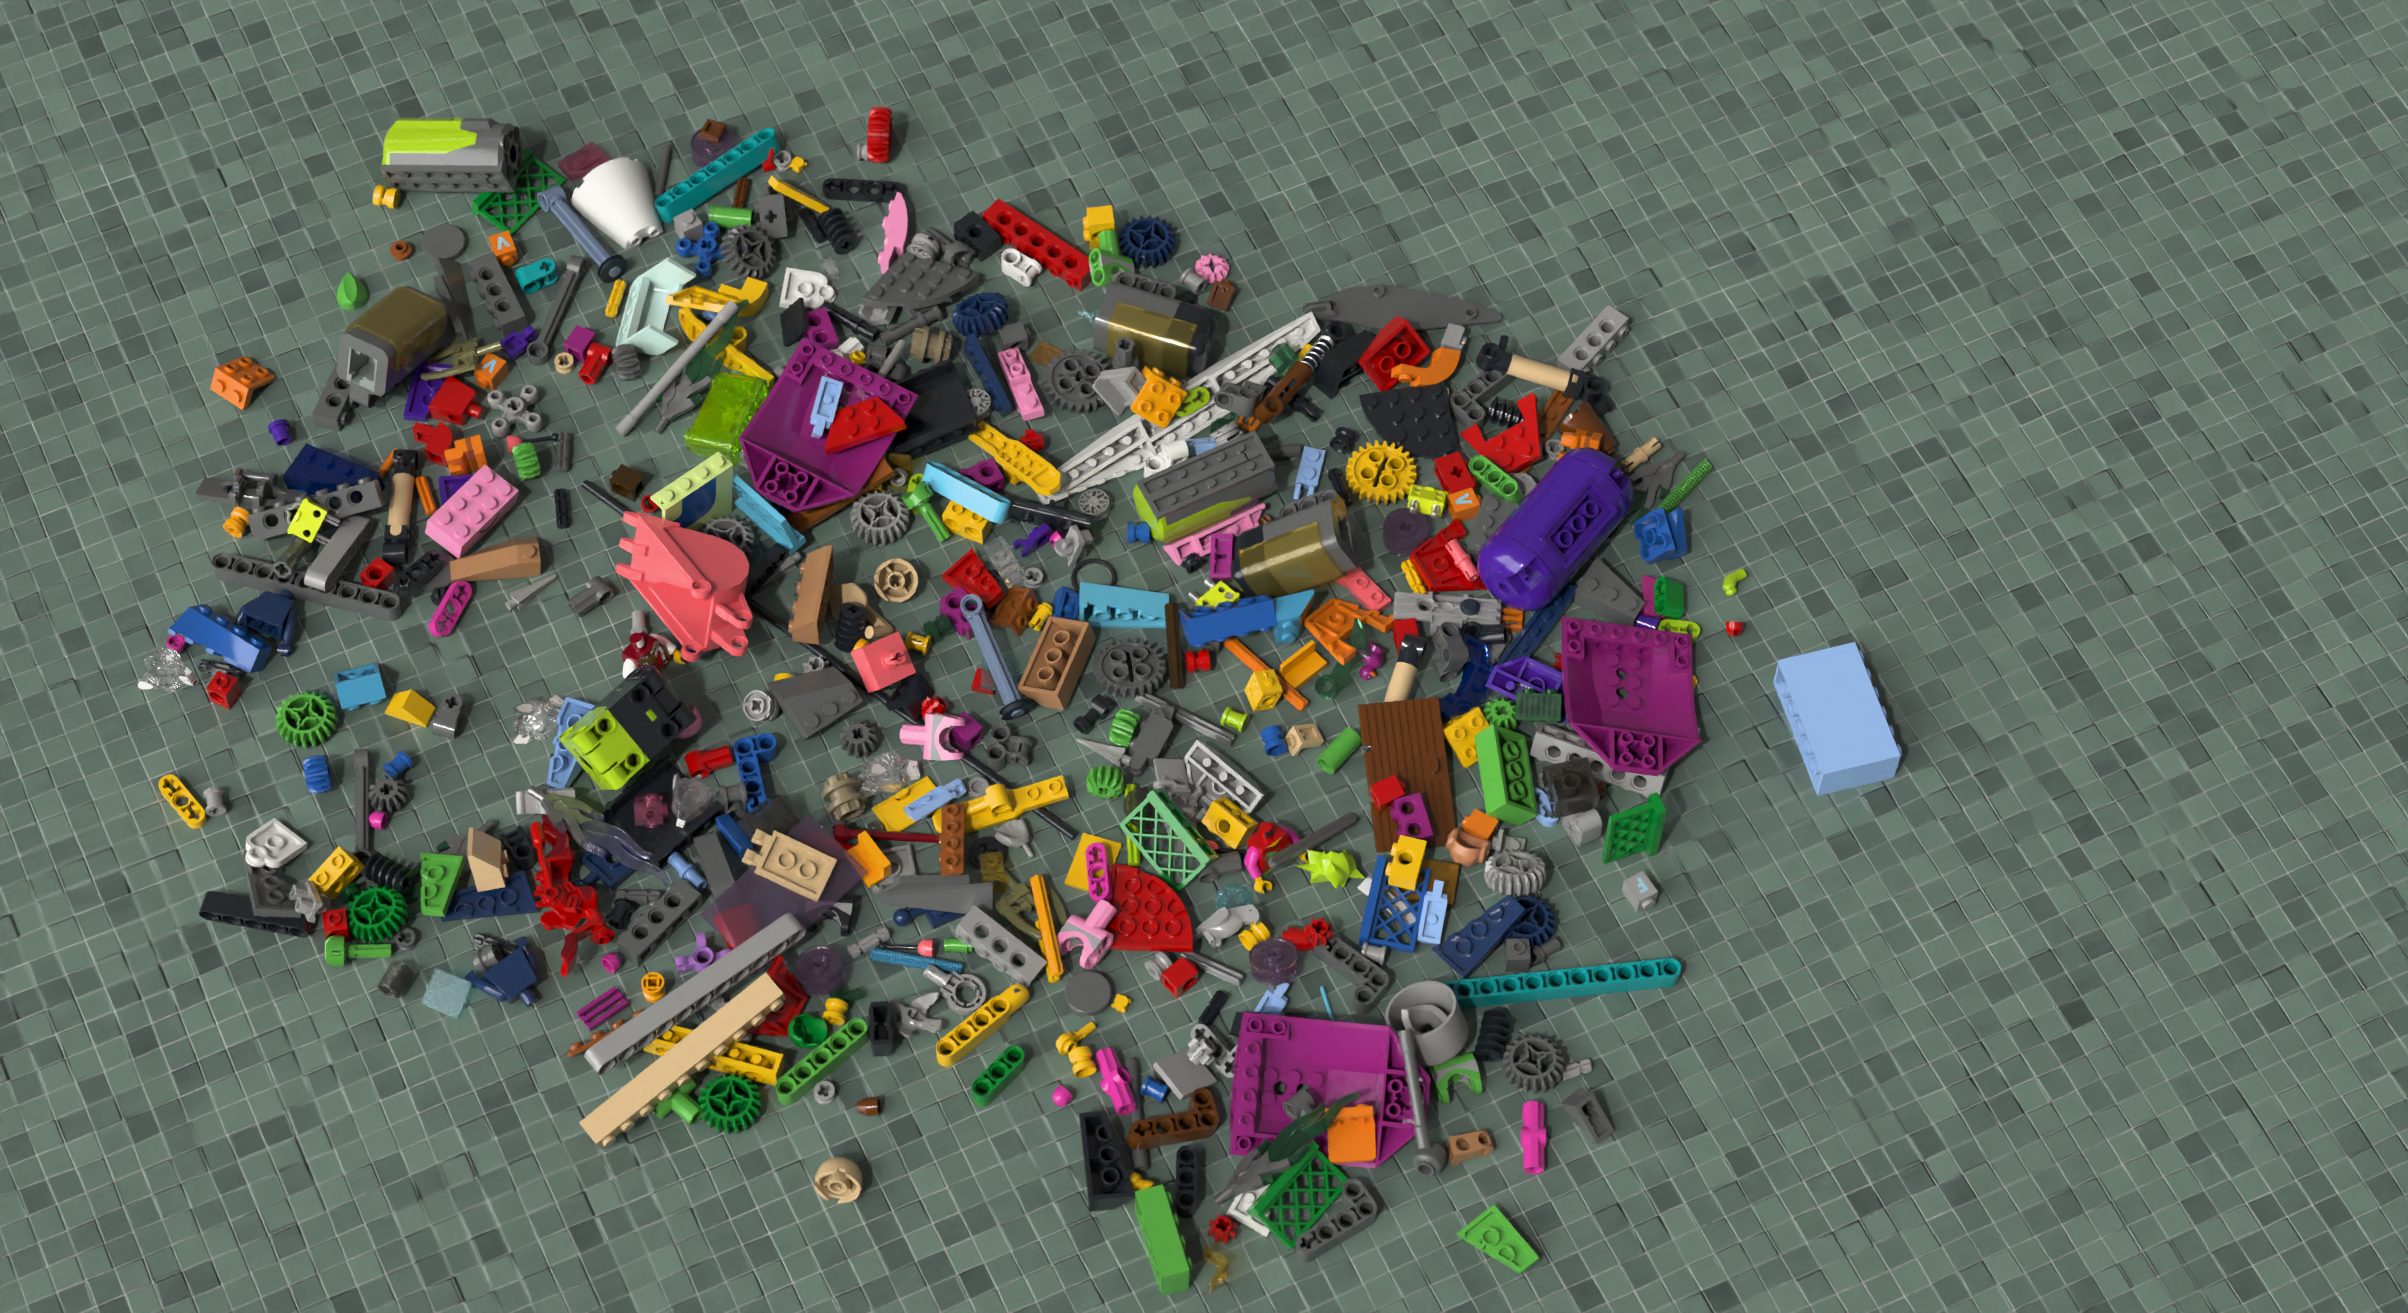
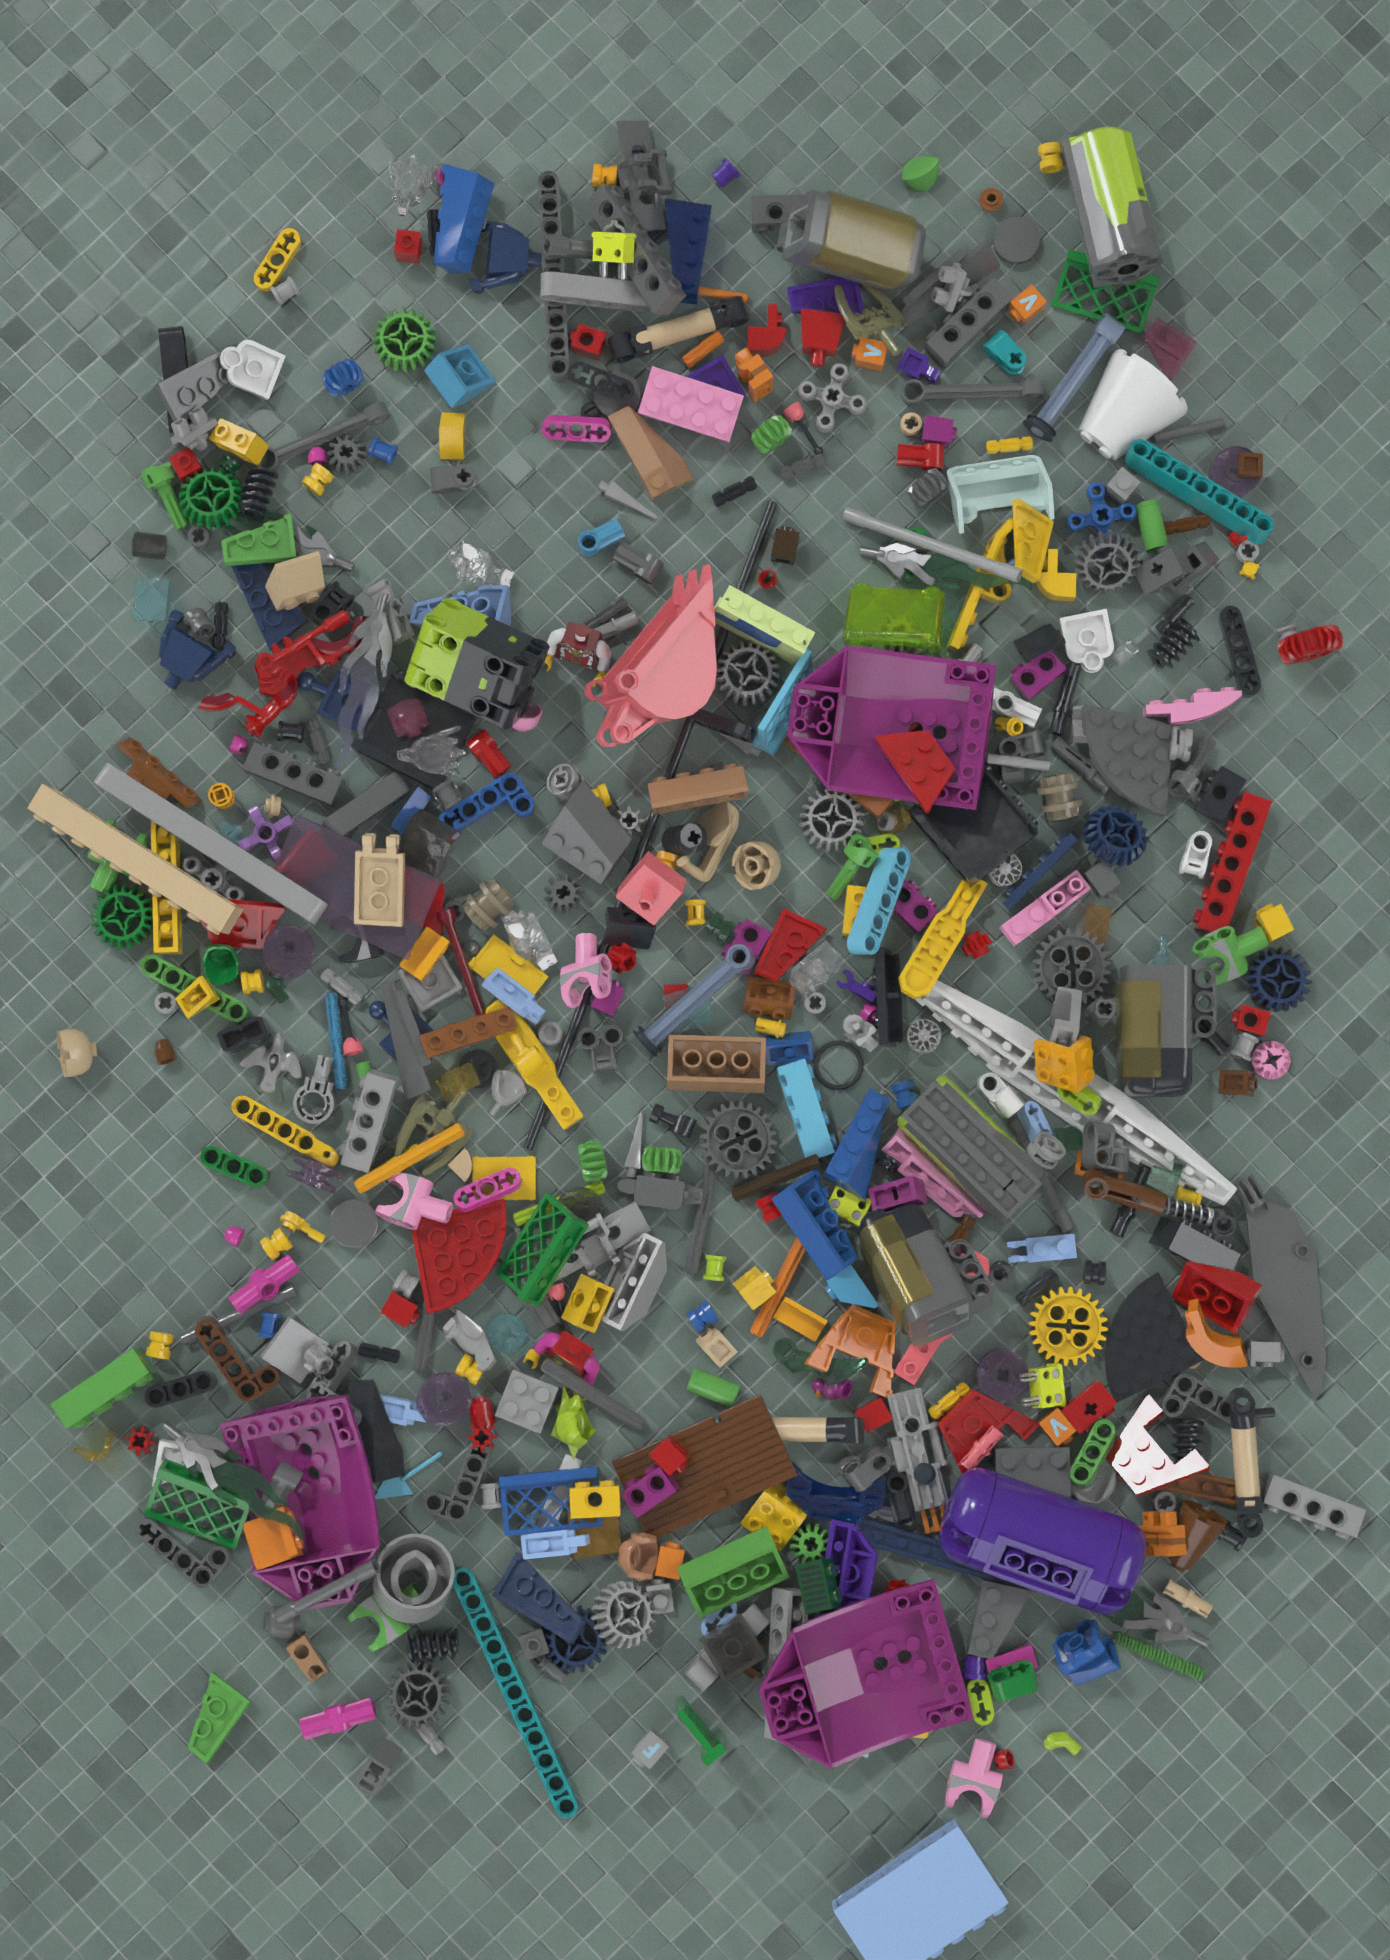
camera: 75 degrees right, 25 degrees up
orange bracket [210,357,275,410] -> none
magenta tile [576,986,629,1032] -> none
medium blue pin [667,852,708,892] -> none
yellow tile [768,175,829,213] -> none
light blue hinge [810,376,843,439] -> none
black wedge [1079,1111,1135,1212] -> none
yellow piece [1111,994,1131,1013] -> none
none -> yellow slope [175,976,220,1019]
none -> tan plate [264,794,281,818]
none -> clear purple wheel [287,1155,343,1194]
none -> yellow wheel [301,463,335,496]
none -> tan tile [448,1148,472,1182]
none -> light grey brick [495,1369,560,1434]
none -> dark azure piece [578,518,625,558]
none -> dark grey axle [584,596,628,629]
none -> blue wedge [822,1088,891,1201]
none -> light grey hips [931,262,973,313]
none -> bright pink connector [945,1738,1003,1819]
none -> red brick [1231,1004,1271,1037]

